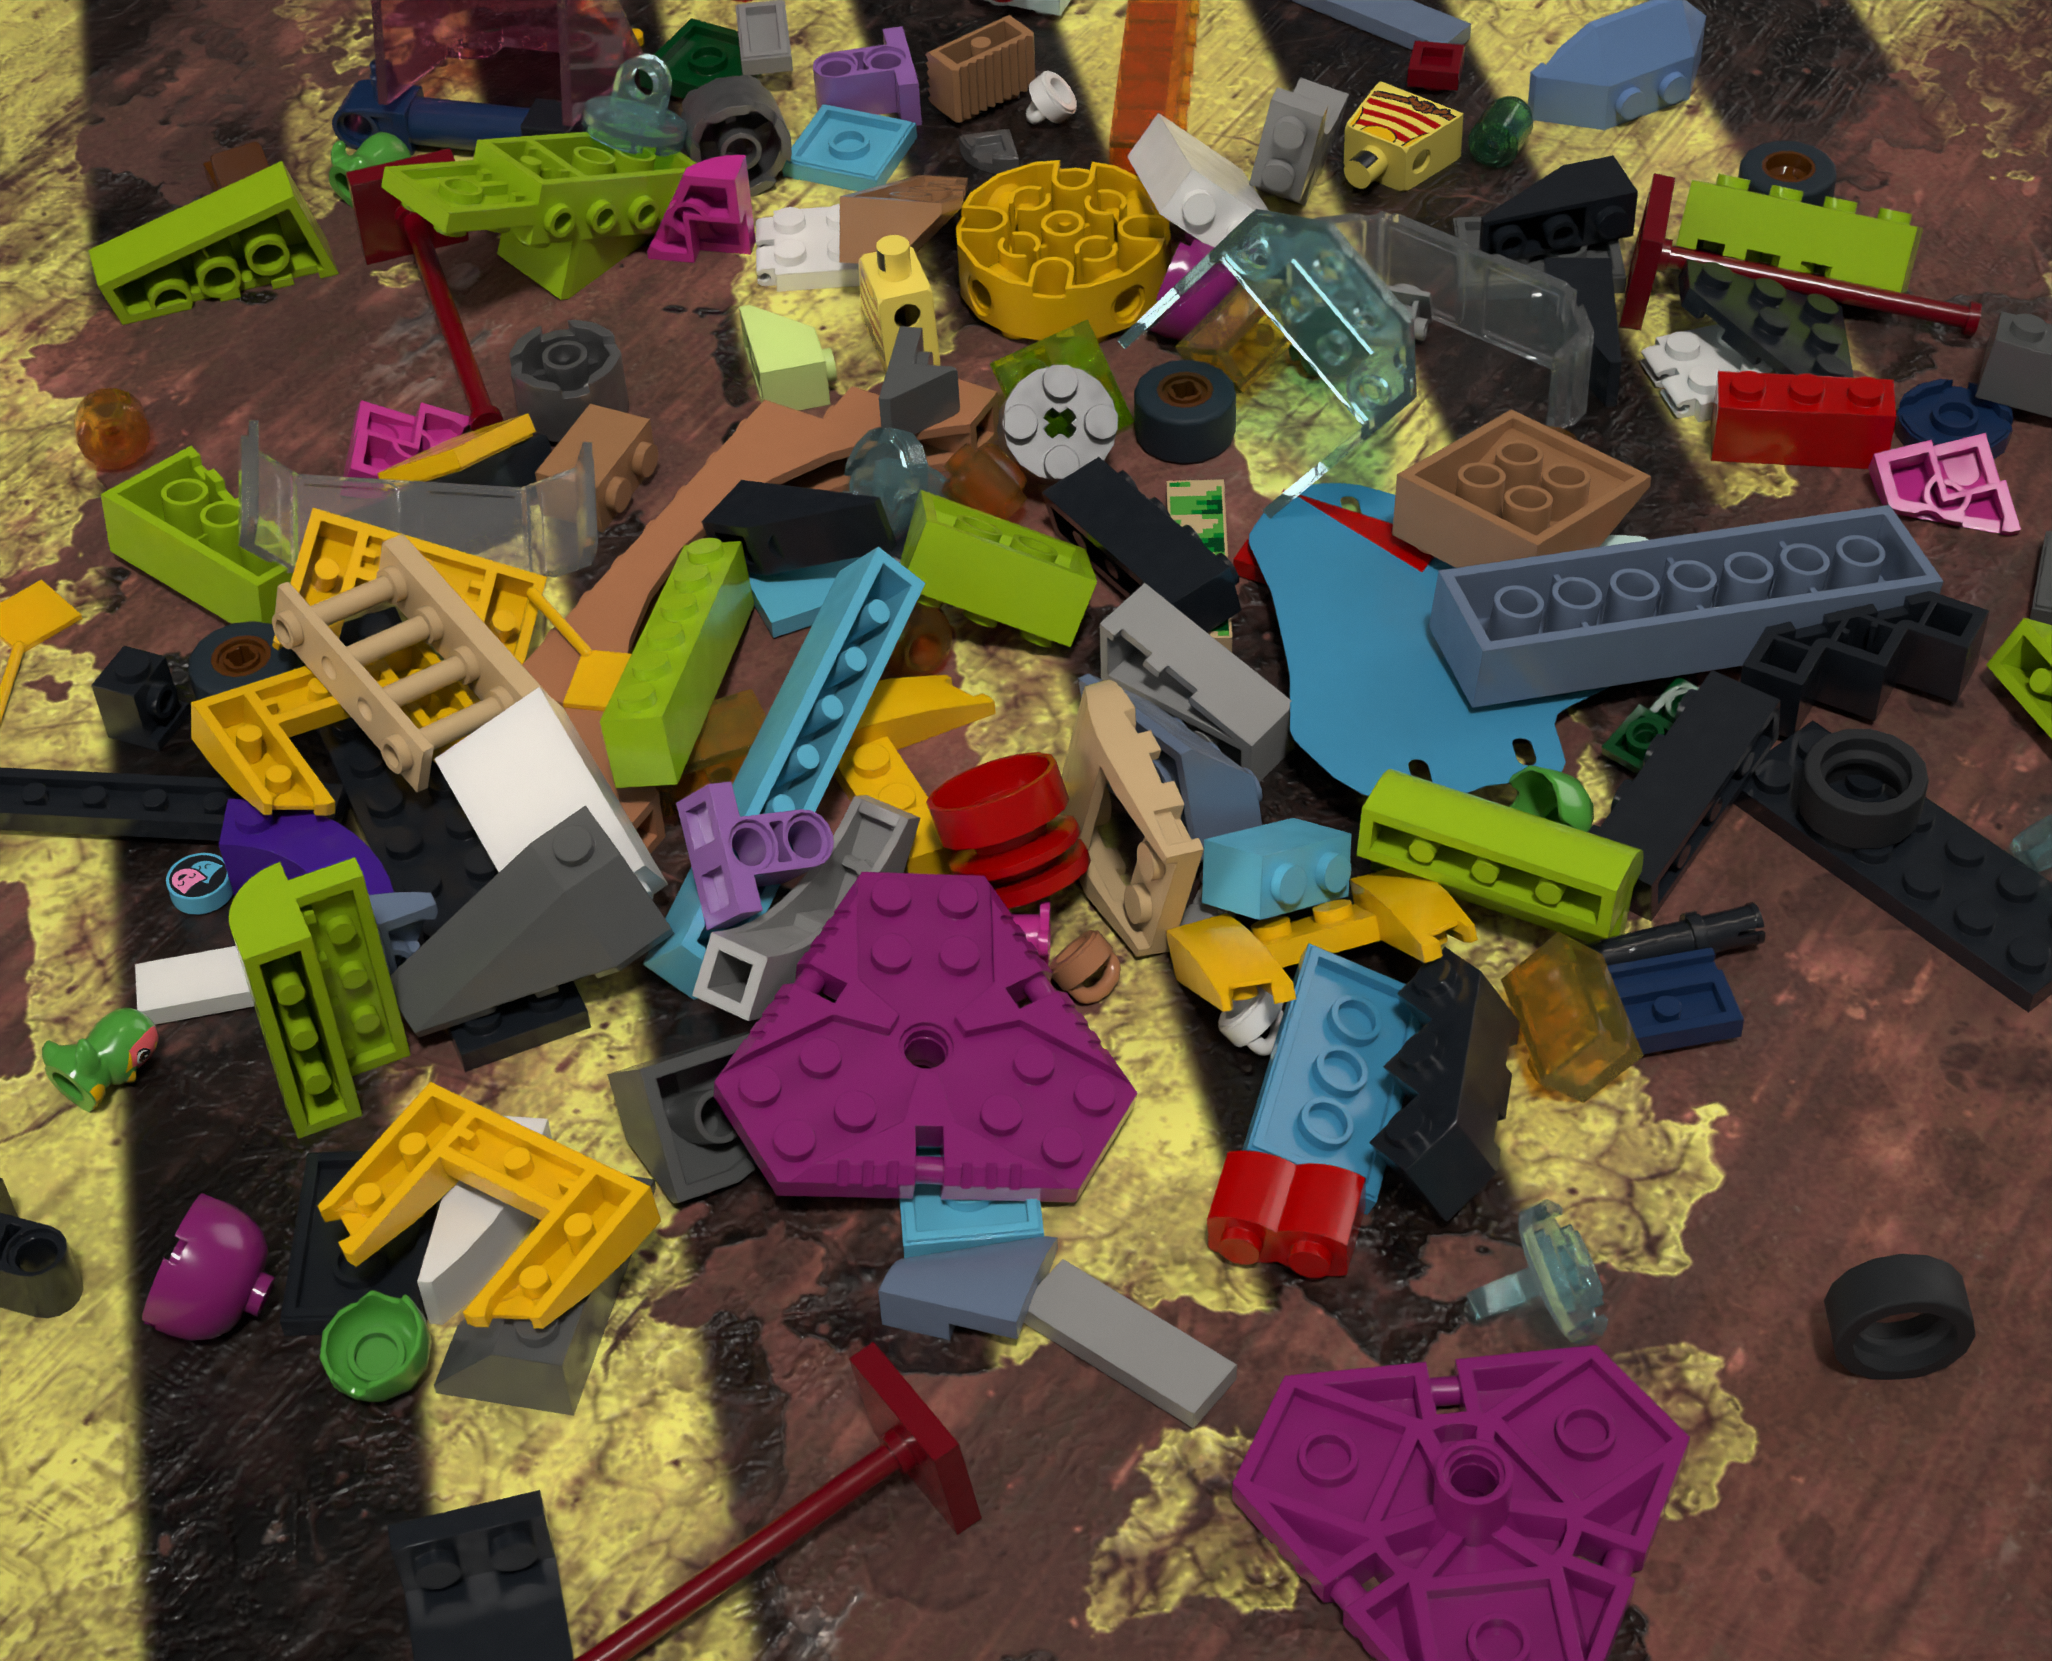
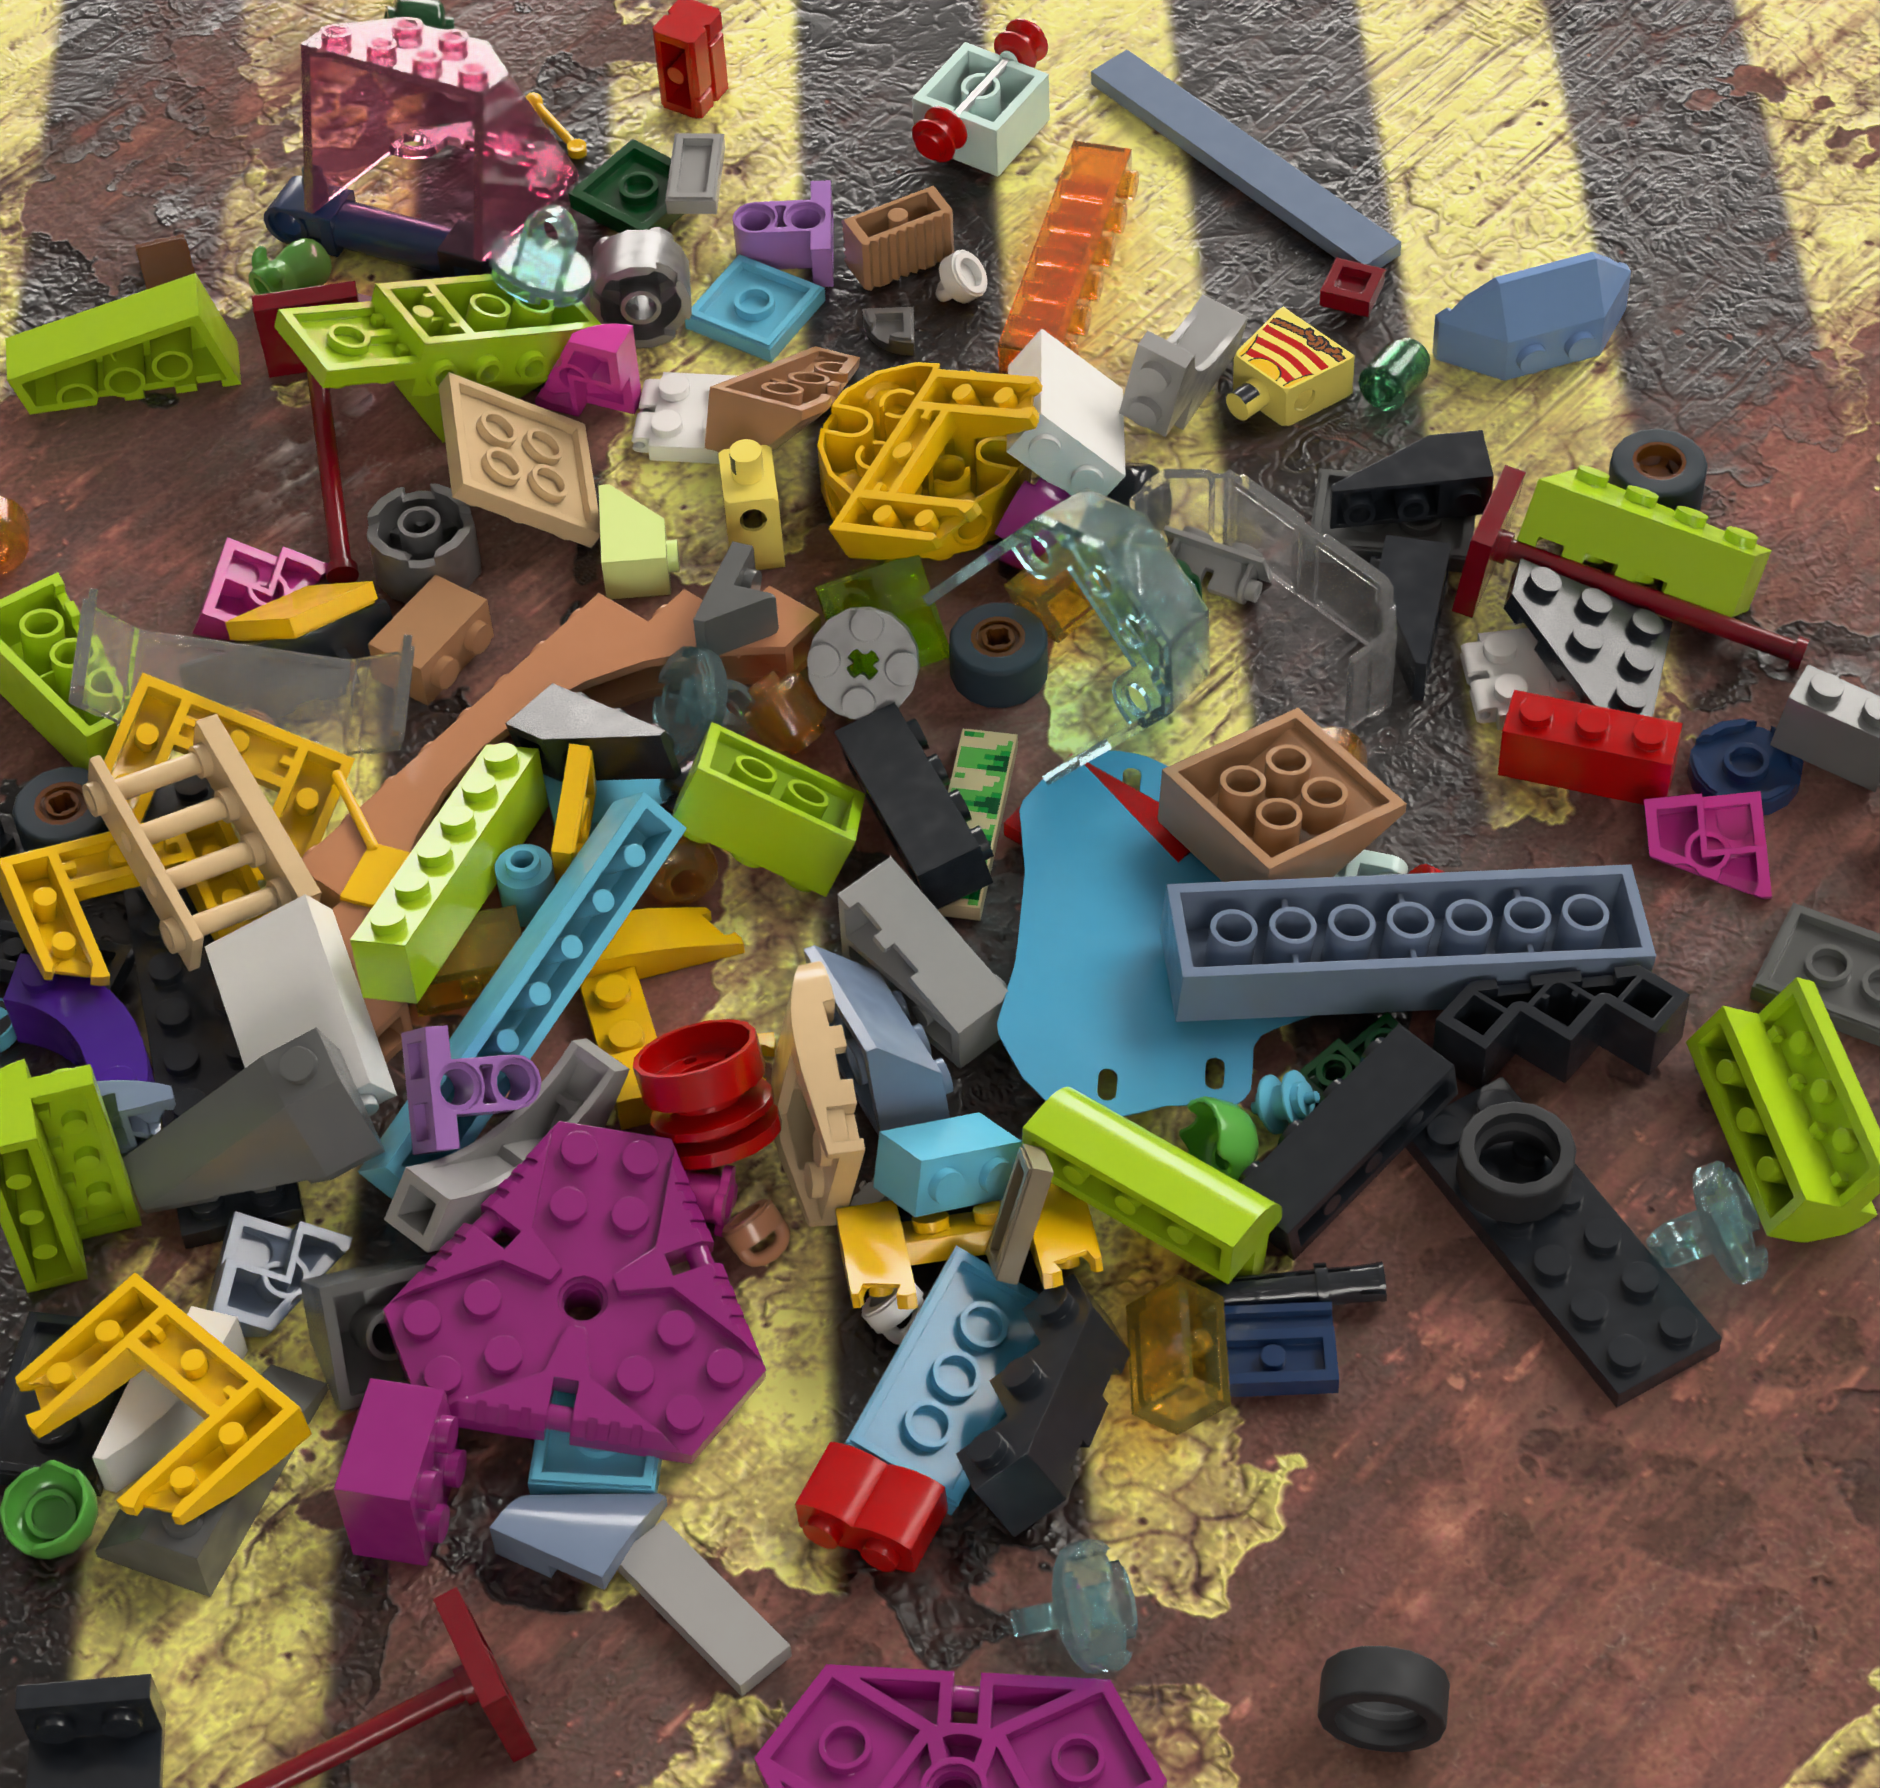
camera: 10 degrees right, 5 degrees up
none -> sand blue slope [206,1211,353,1337]
none -> magenta brick [334,1378,467,1566]
none -> tan plate [438,372,600,548]
none -> medium azure brick [495,844,556,927]
none -> yellow tile [551,743,597,884]
none -> yellow wedge [829,369,1043,560]
none -> dark tan tile [985,1143,1054,1285]
none -> medium azure wheel [1251,1070,1320,1135]

